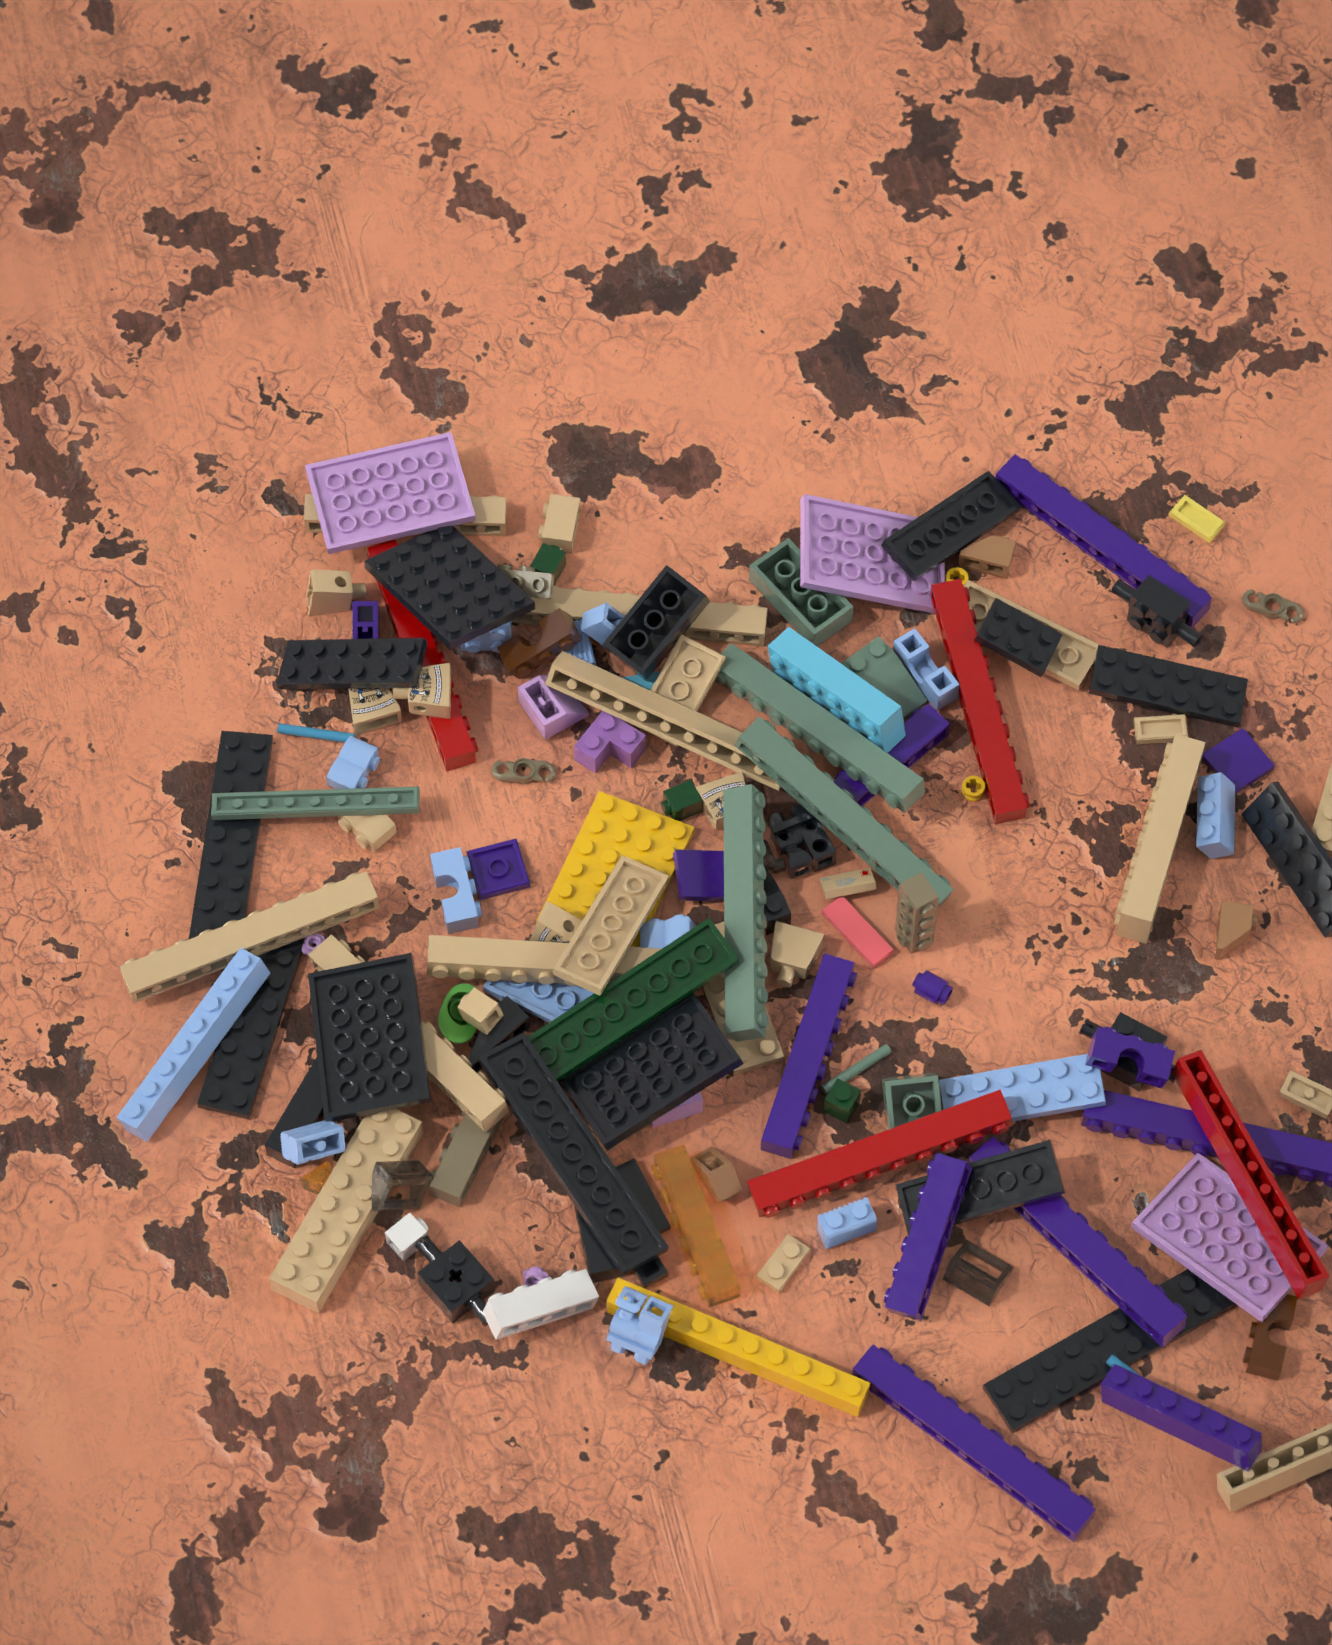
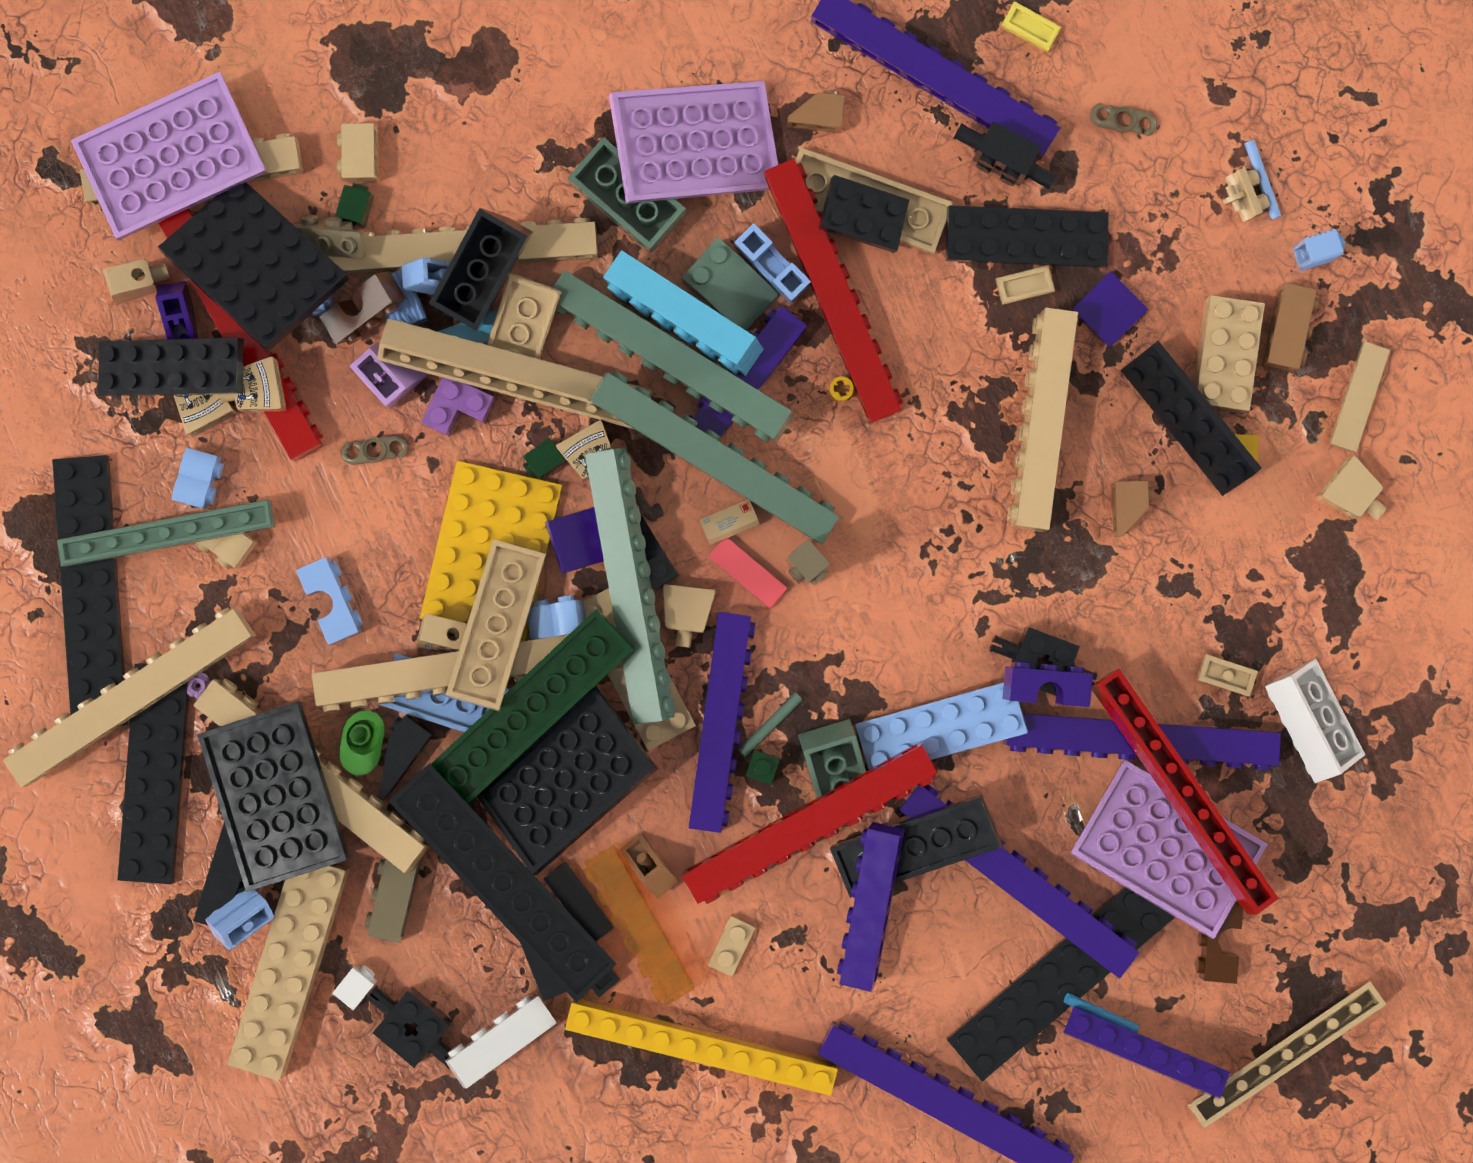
camera: 10 degrees left, 25 degrees up
light blue brick [116,948,270,1142] -> none
dark azure bar [277,723,355,743] -> none
clear yellow slope [301,1161,332,1195] -> none
clear smoke tile [372,1160,433,1211] -> none
tan brick [457,988,504,1035] -> none
dark purple tile [466,838,530,900] -> none
lavender plate [523,1267,549,1287] -> none
light blue hips [606,1286,673,1365] -> none
black hips [769,804,836,879] -> none
light blue brick [817,1197,877,1249] -> none
black plate [881,470,1022,582] -> none
dark purple brick [912,970,953,1006] -> none
clear smoke tile [942,1240,1014,1306] -> none
yellow bush [945,567,968,587] -> none
light blue brick [1196,772,1235,859] -> none

